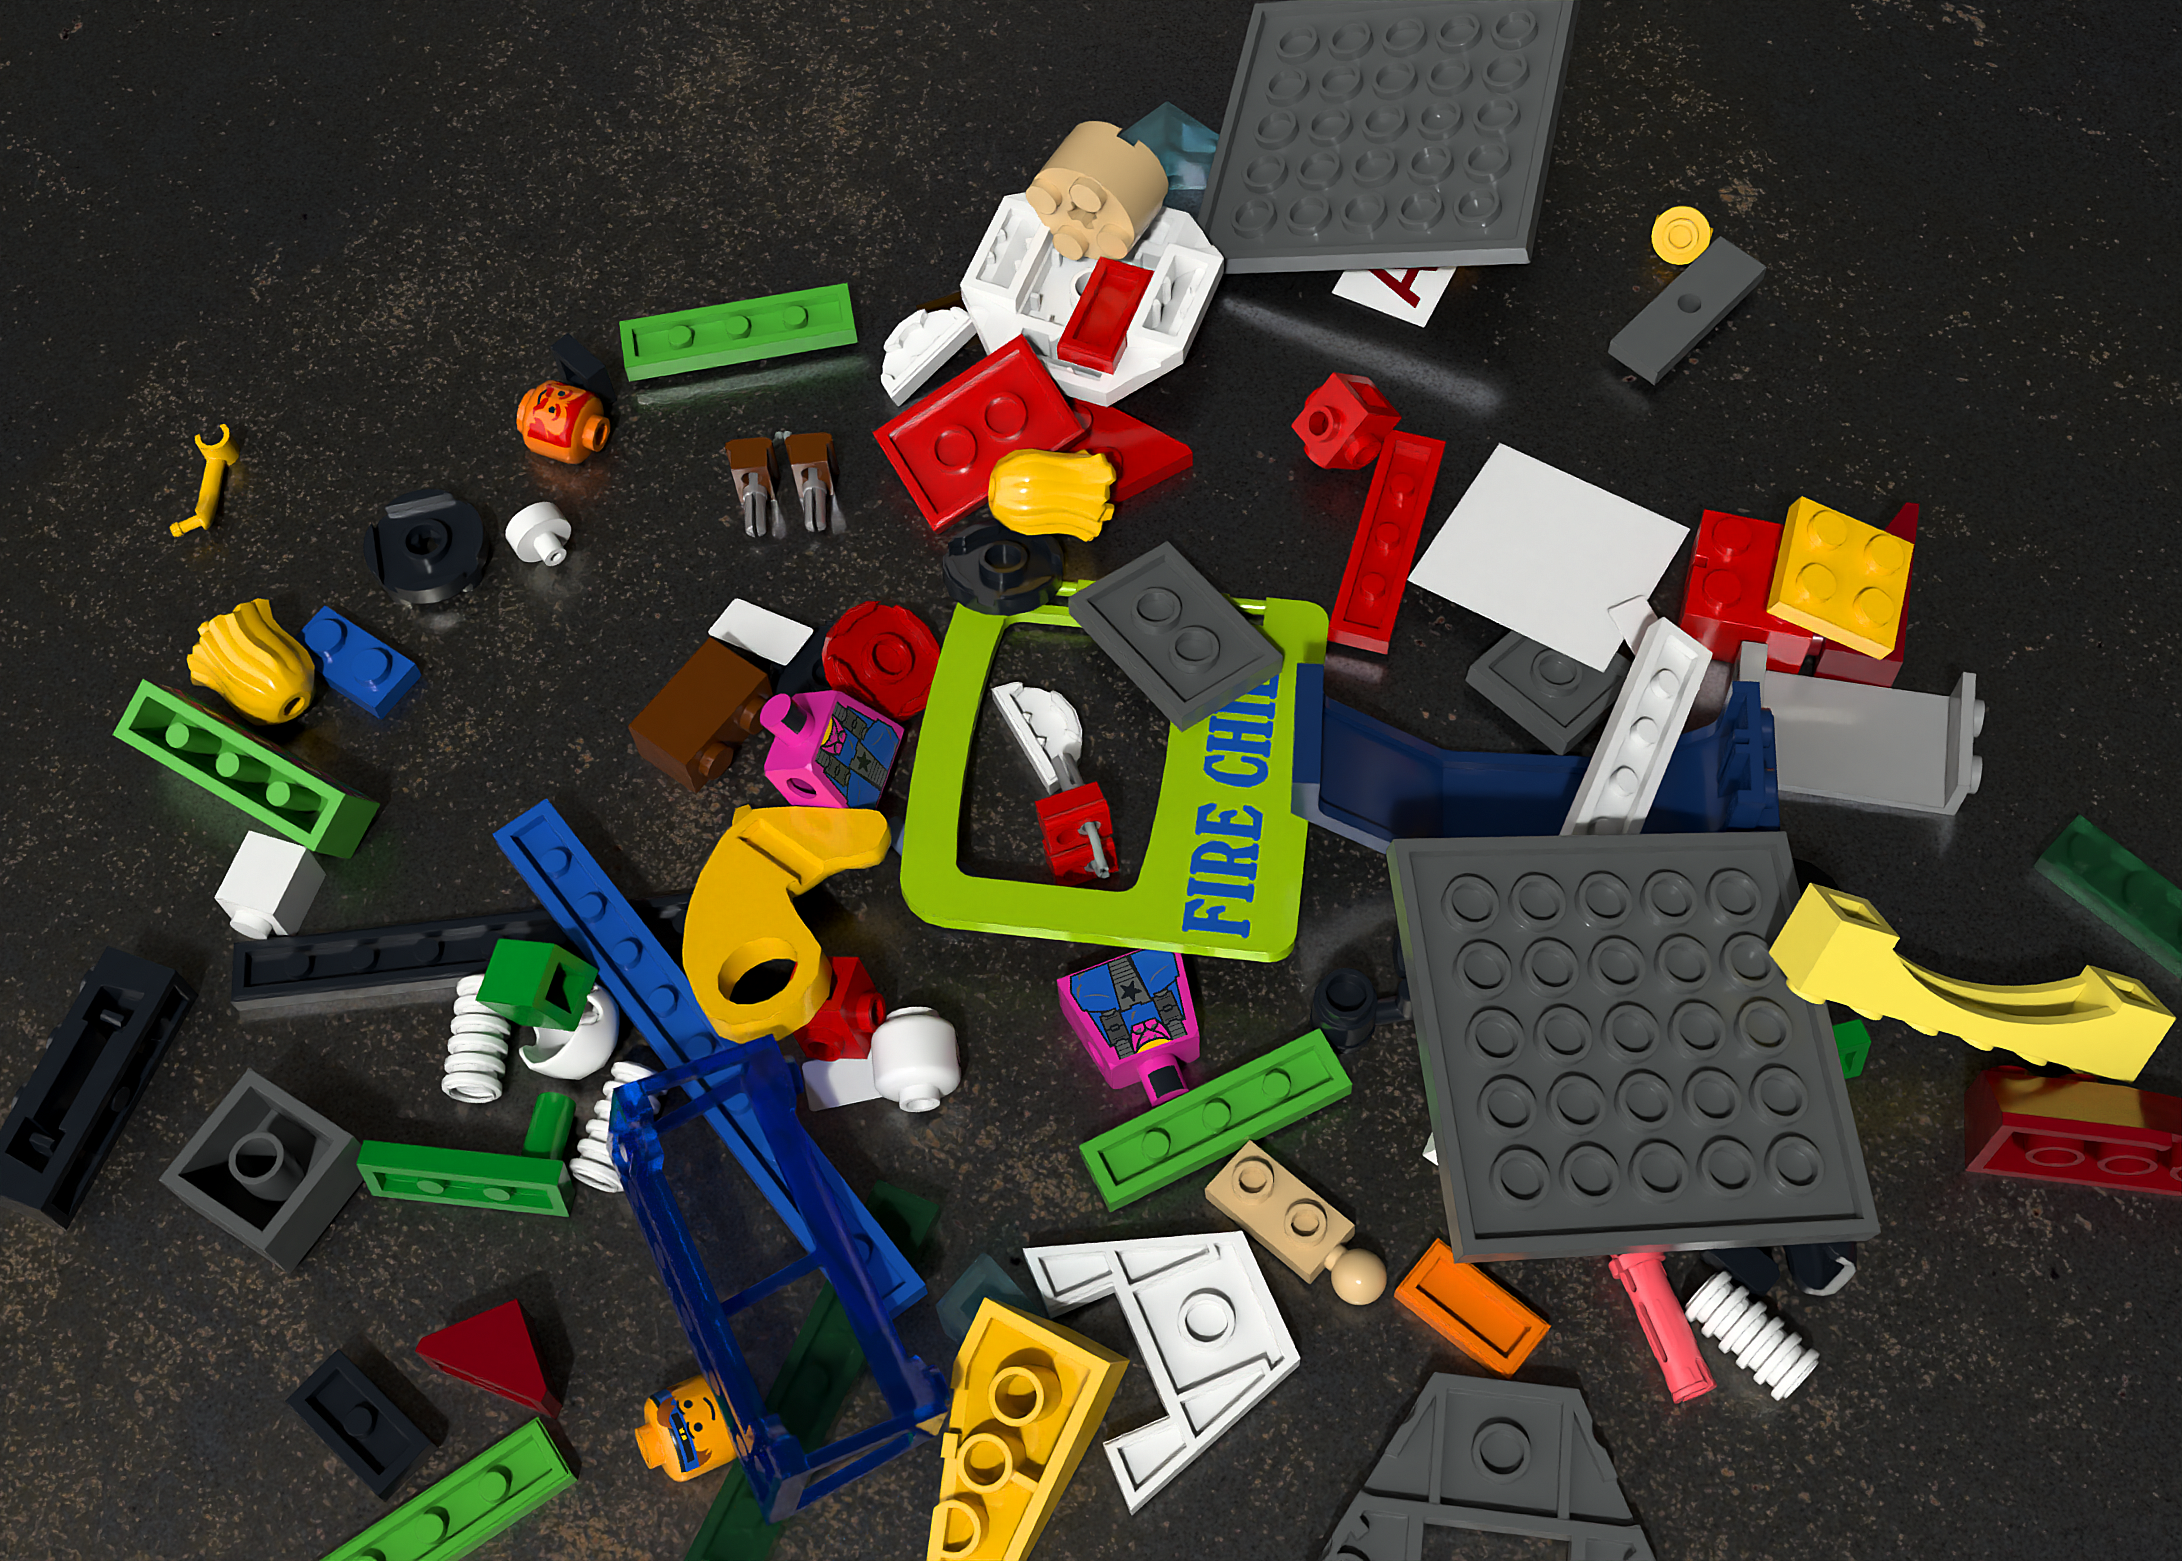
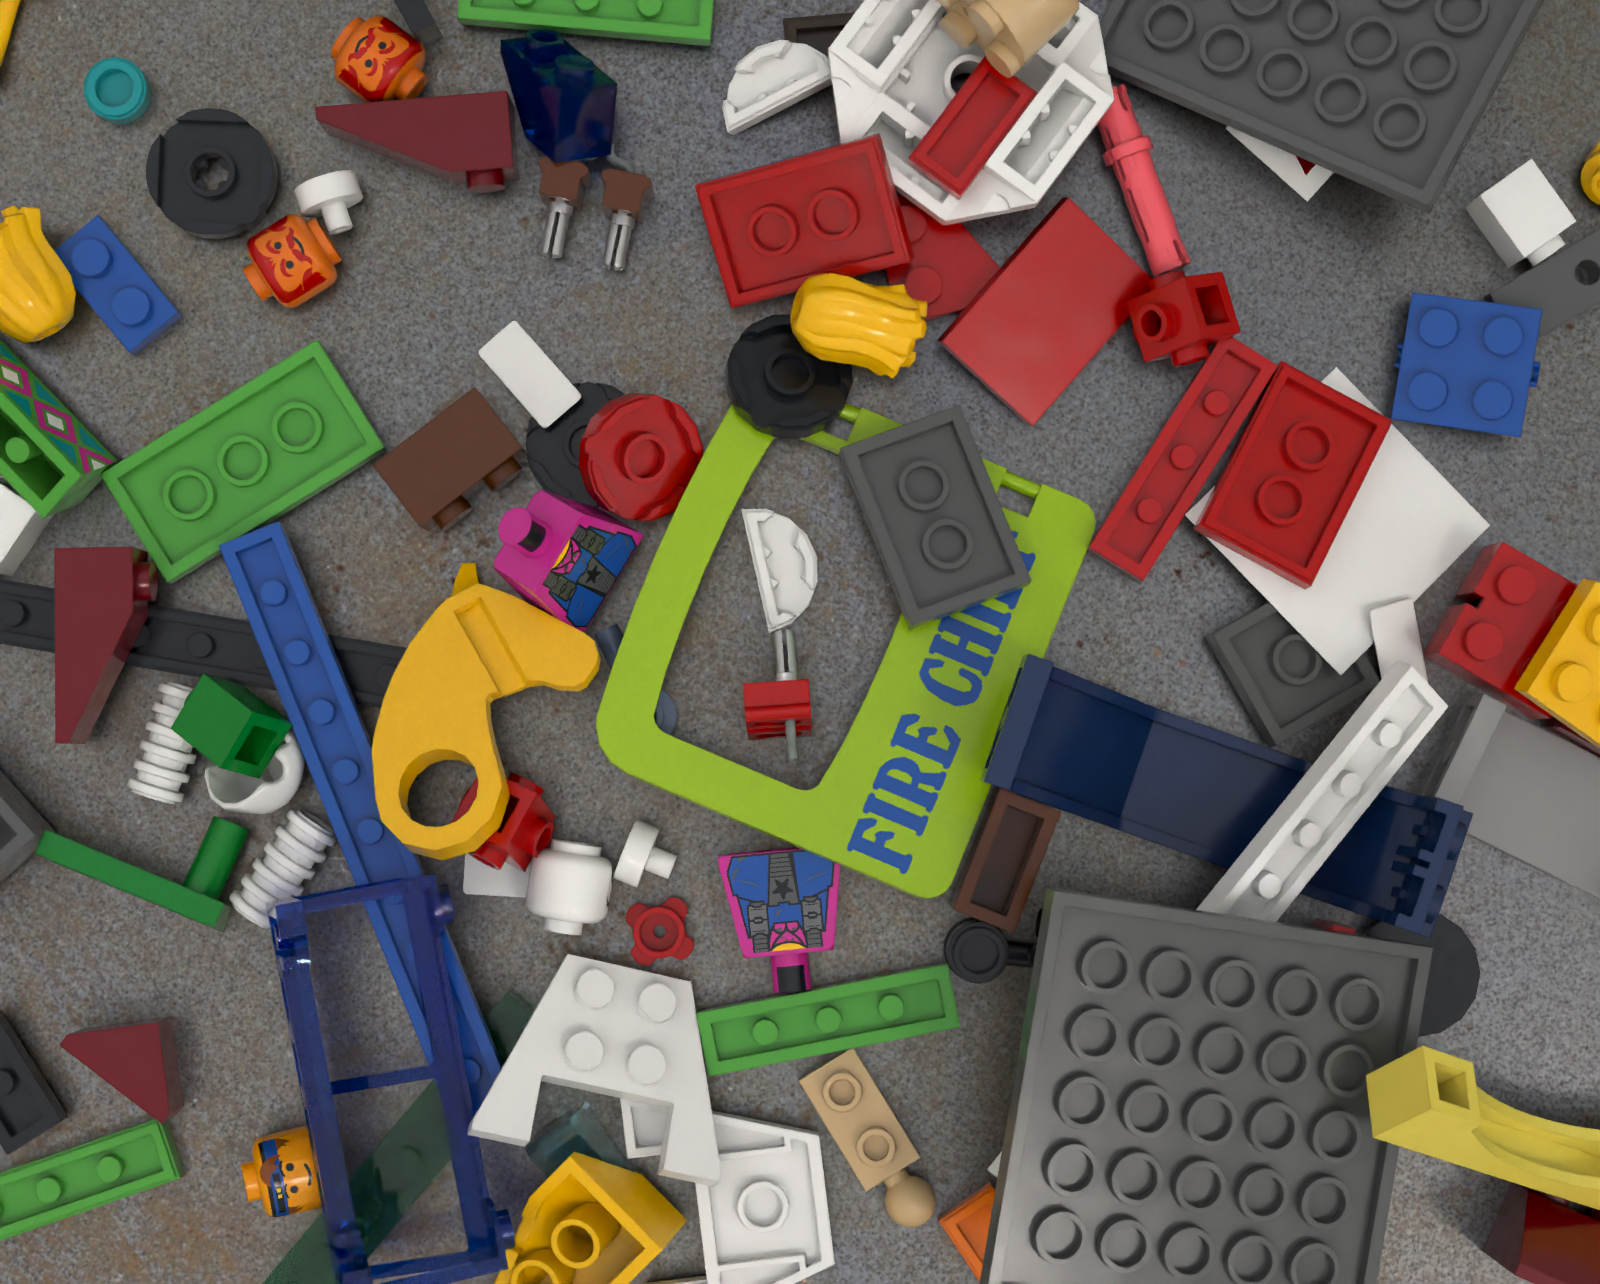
camera: 10 degrees right, 25 degrees up
none -> dark red slope [54,547,158,744]
none -> teal tile [83,57,151,125]
none -> bright green plate [100,340,388,584]
none -> orange head [242,214,342,308]
none -> dark red slope [315,91,520,193]
none -> white wing [467,954,721,1187]
none -> clear blue slope [500,29,617,163]
none -> white tile [613,819,677,888]
none -> red plate [625,897,694,966]
none -> red tile [937,197,1152,426]
none -> reddish brown piece [949,787,1061,934]
none -> coral pin [1097,84,1192,278]
none -> red tile [1193,361,1393,589]
none -> blue plate [1391,292,1543,438]
none -> white brick [1464,159,1576,269]

